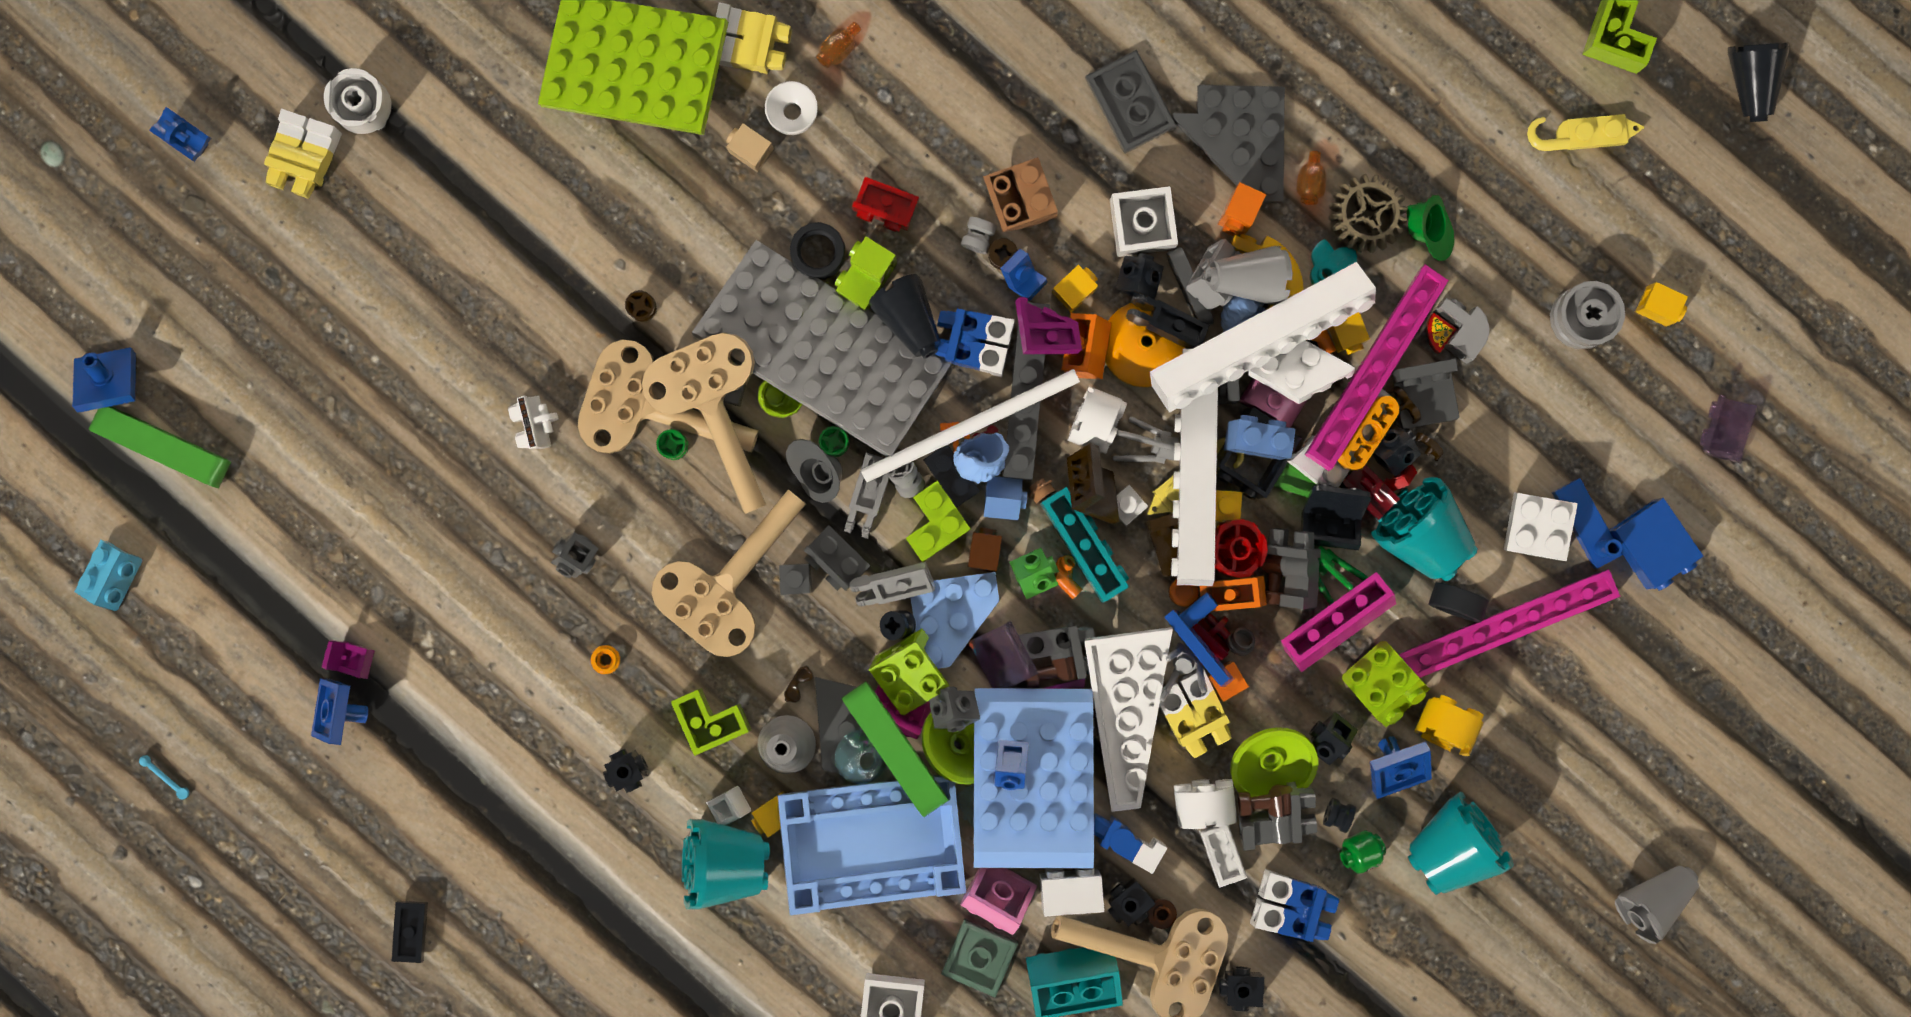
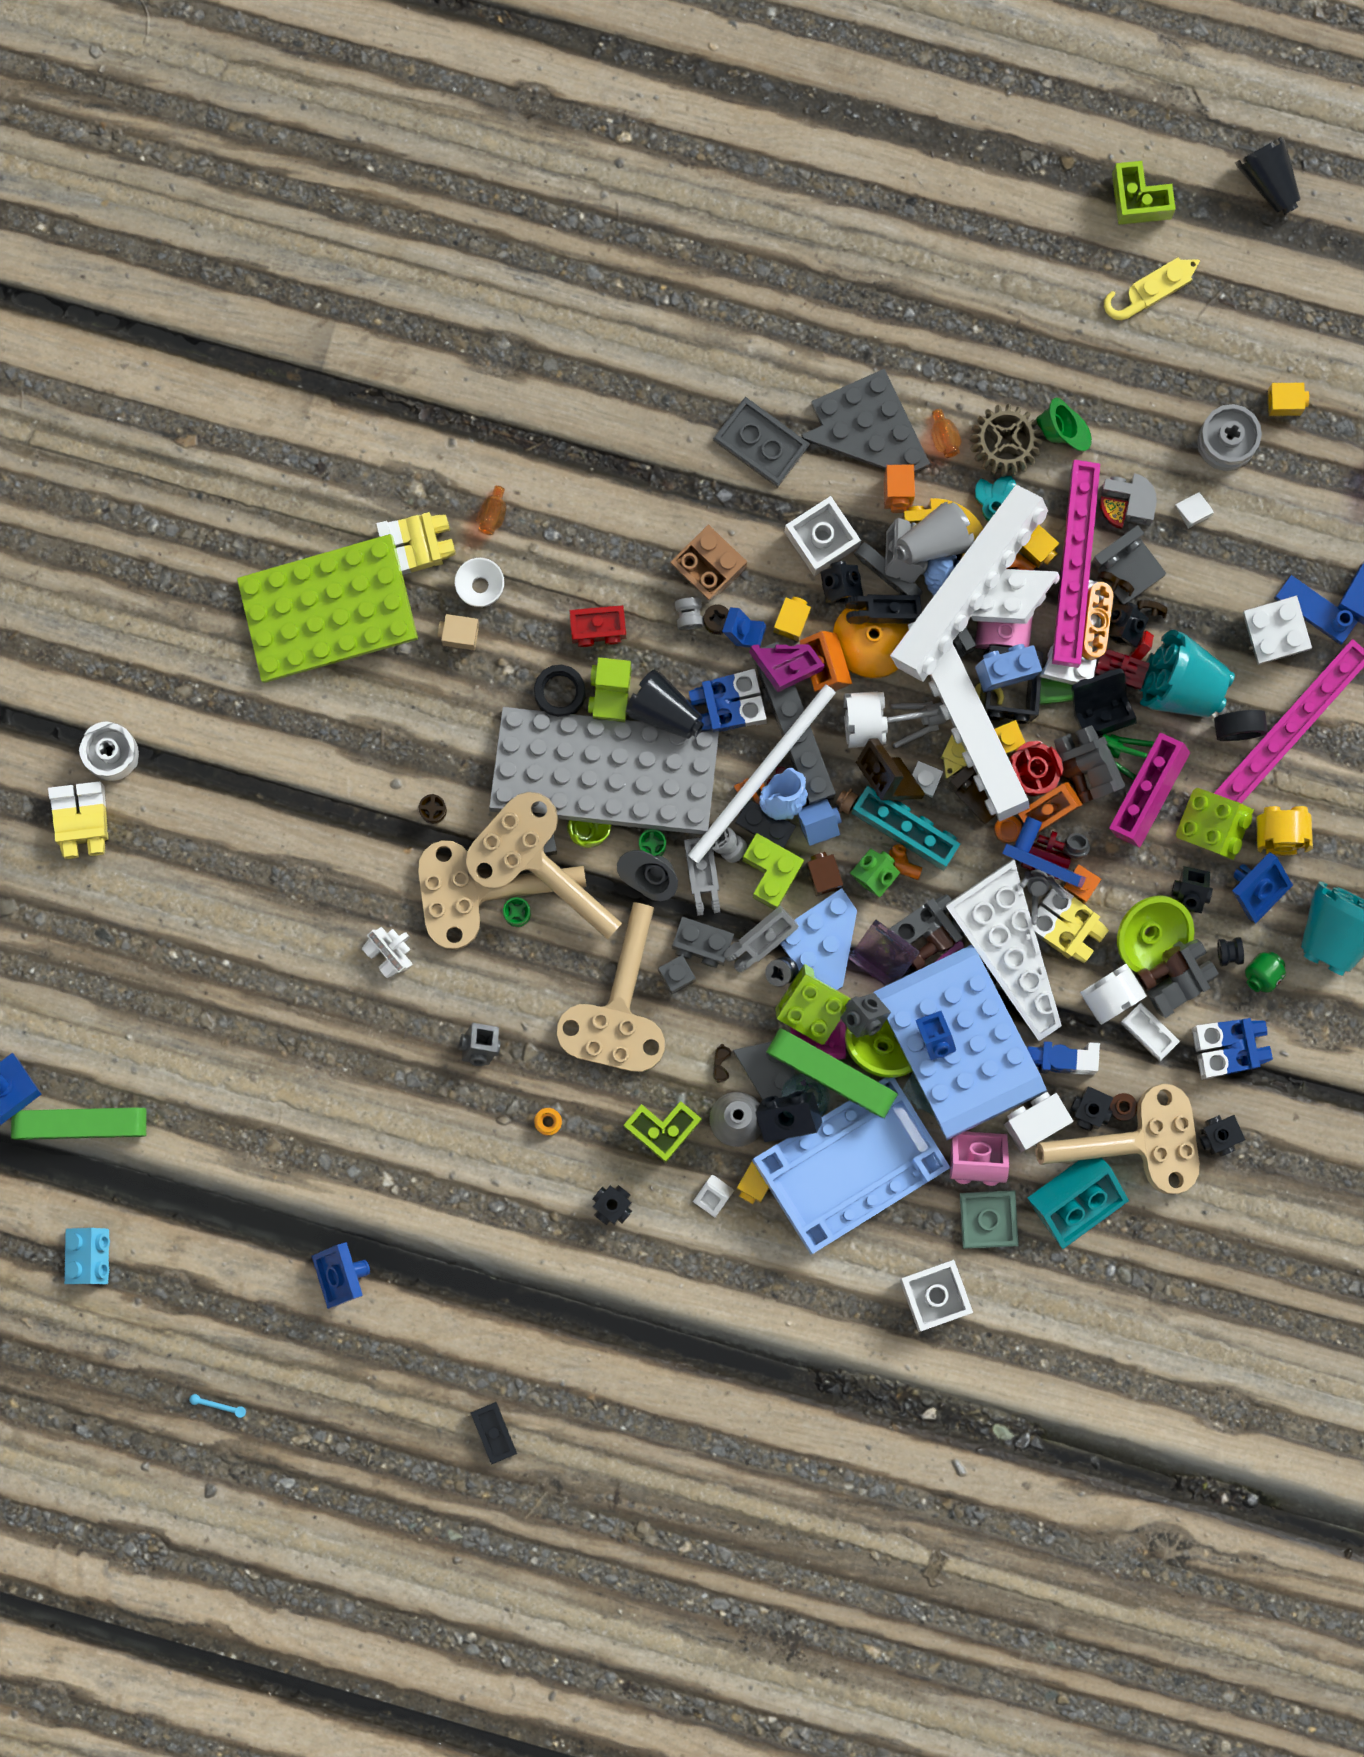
camera: 25 degrees left, 5 degrees down
magenta bracket [322,640,375,679] -> none
teal cone [682,819,770,910] -> none
none -> black brick [755,1091,823,1142]
none -> white slope [1175,492,1214,528]

